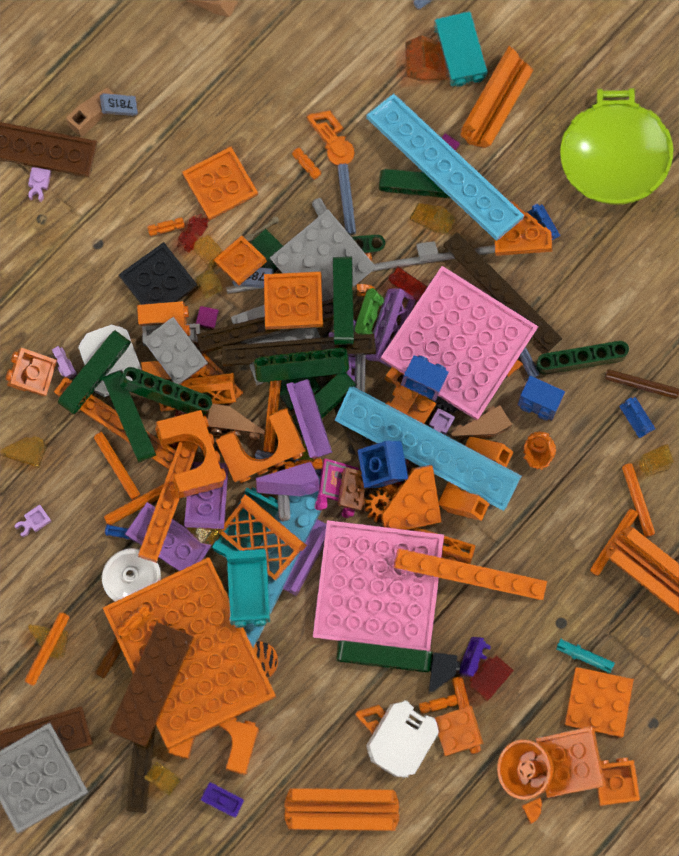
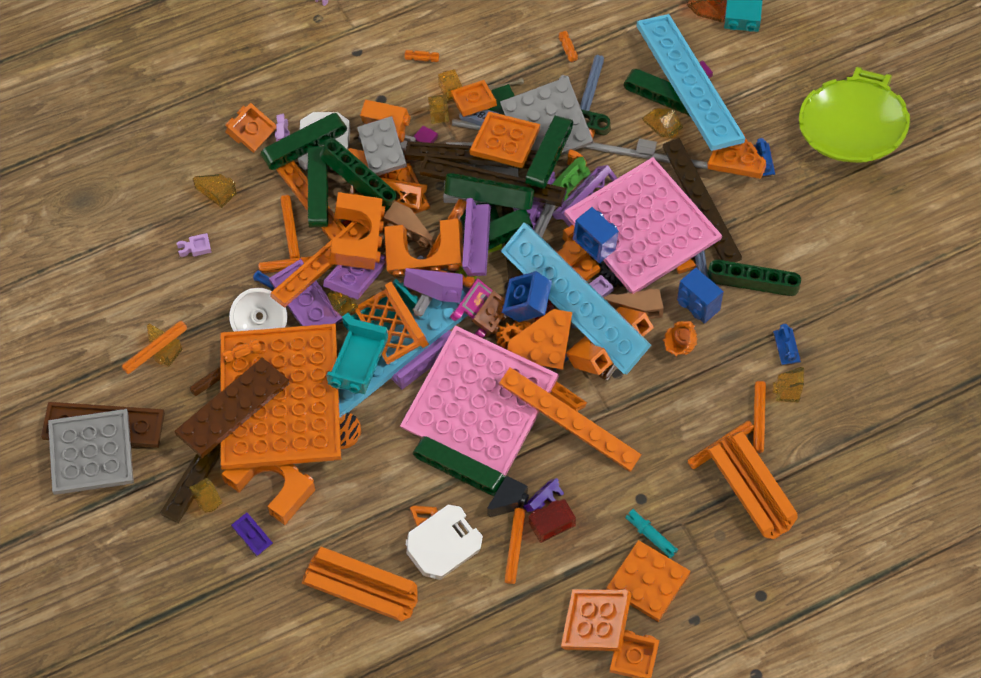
camera: 25 degrees right, 15 degrees down
black plate [118,242,198,305] -> none
clear red hinge [176,214,209,253] -> none
orange plate [182,147,258,221] -> none
orange piece [306,110,355,165] -> none
clear red hinge [388,266,428,301] -> none
orange axle [419,695,458,714] -> none
orange plate [434,706,483,756] -> none
orange piece [460,46,533,148] -> none
orange piece [497,740,554,800] -> none
orange tile [522,797,542,824] -> none
reddish brown axle [605,369,679,399] -> none

